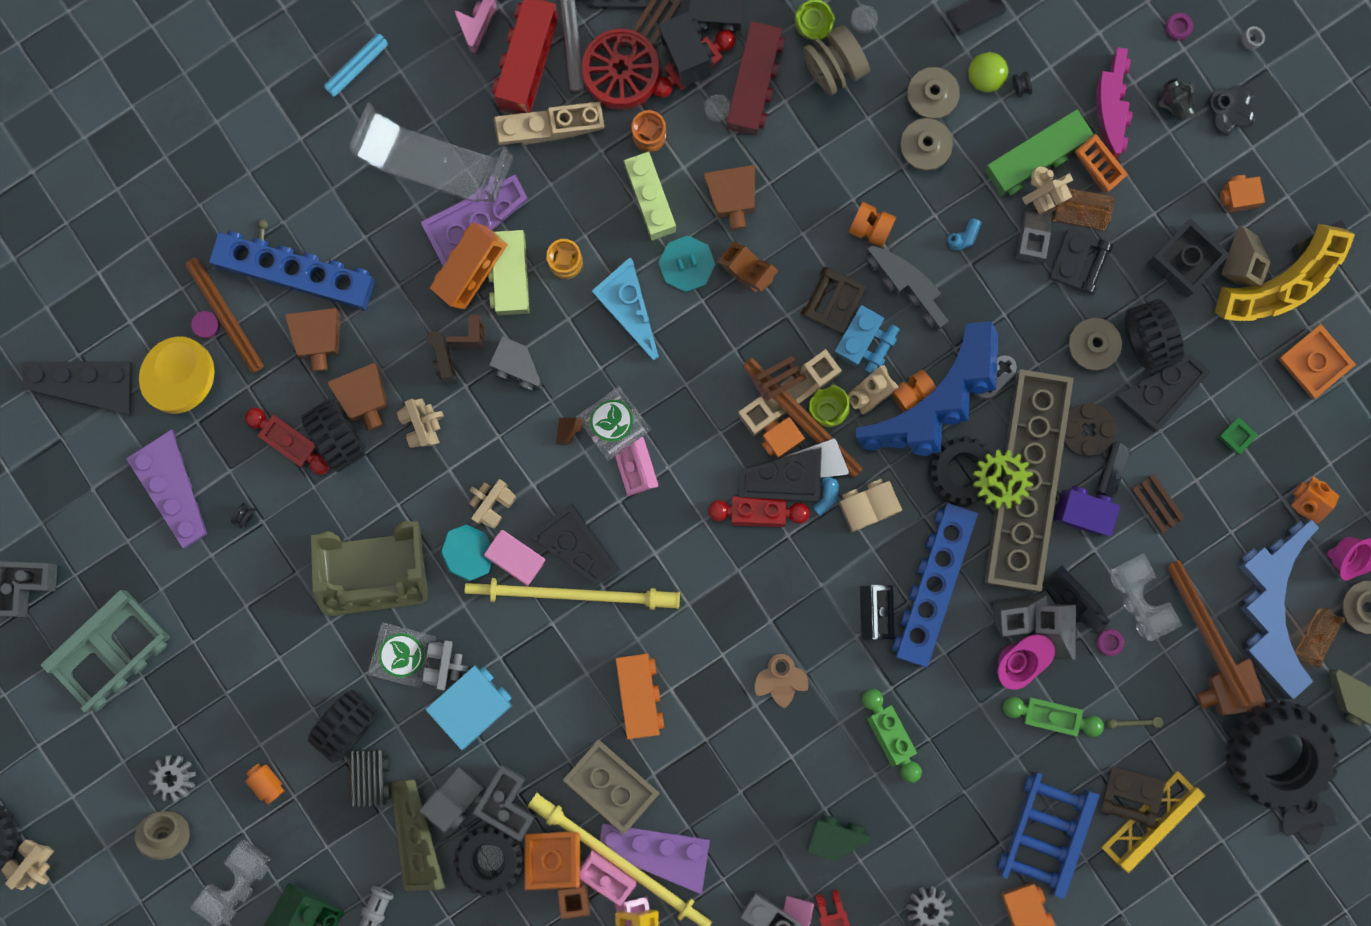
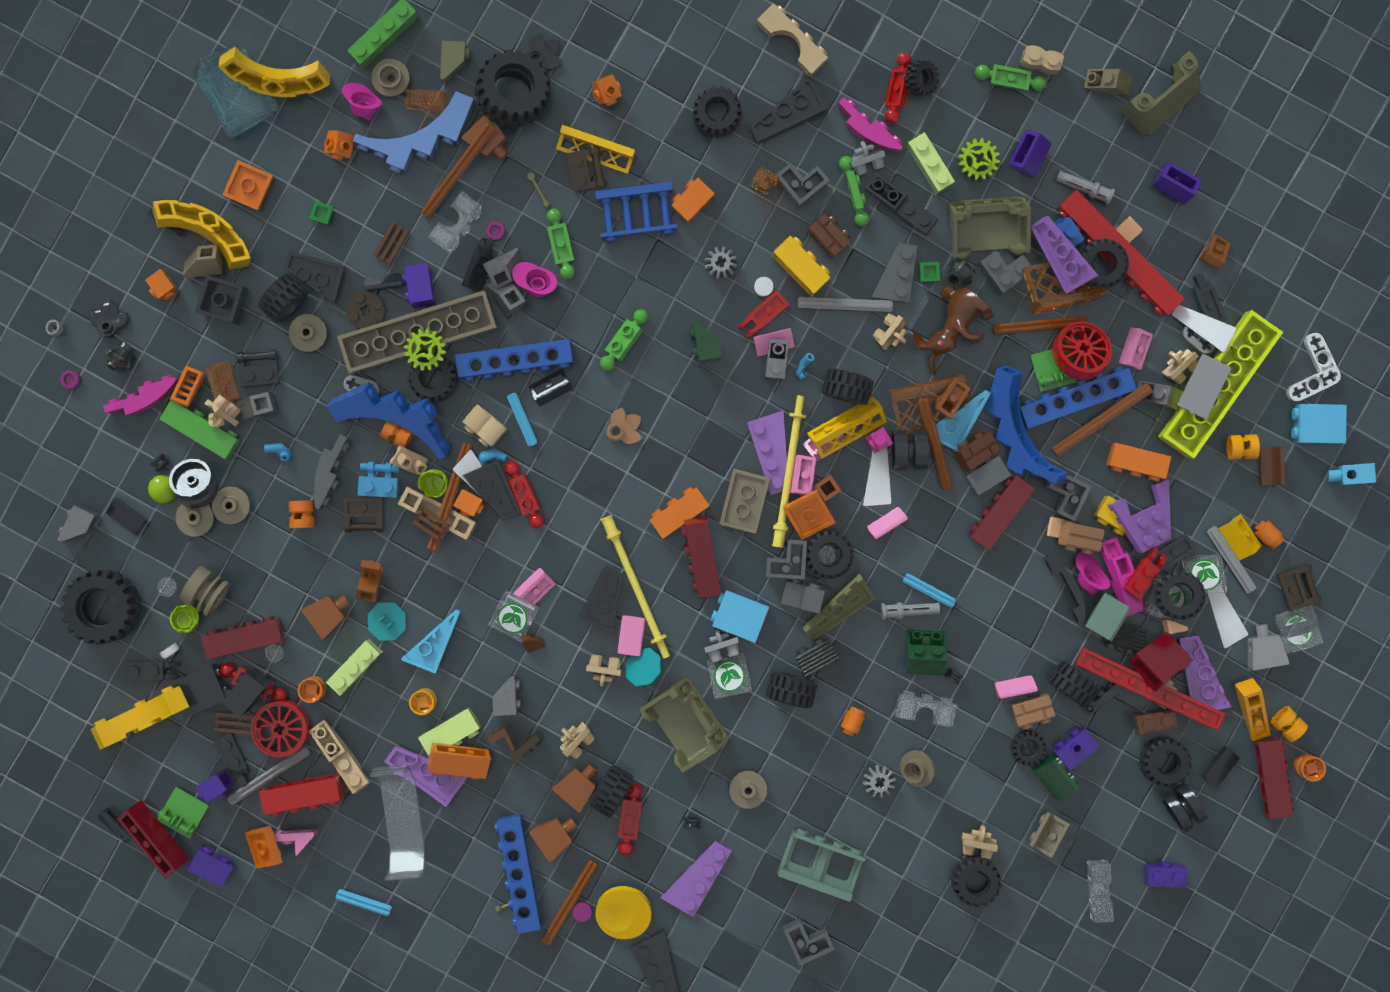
camera: 120 degrees left, 5 degrees up
none -> wheel [169,459,218,509]
none -> medium azure axle [507,393,538,447]
none -> orange brick [591,74,622,106]
none -> dark red brick [681,516,721,598]
none -> dark tan piece [729,771,767,809]

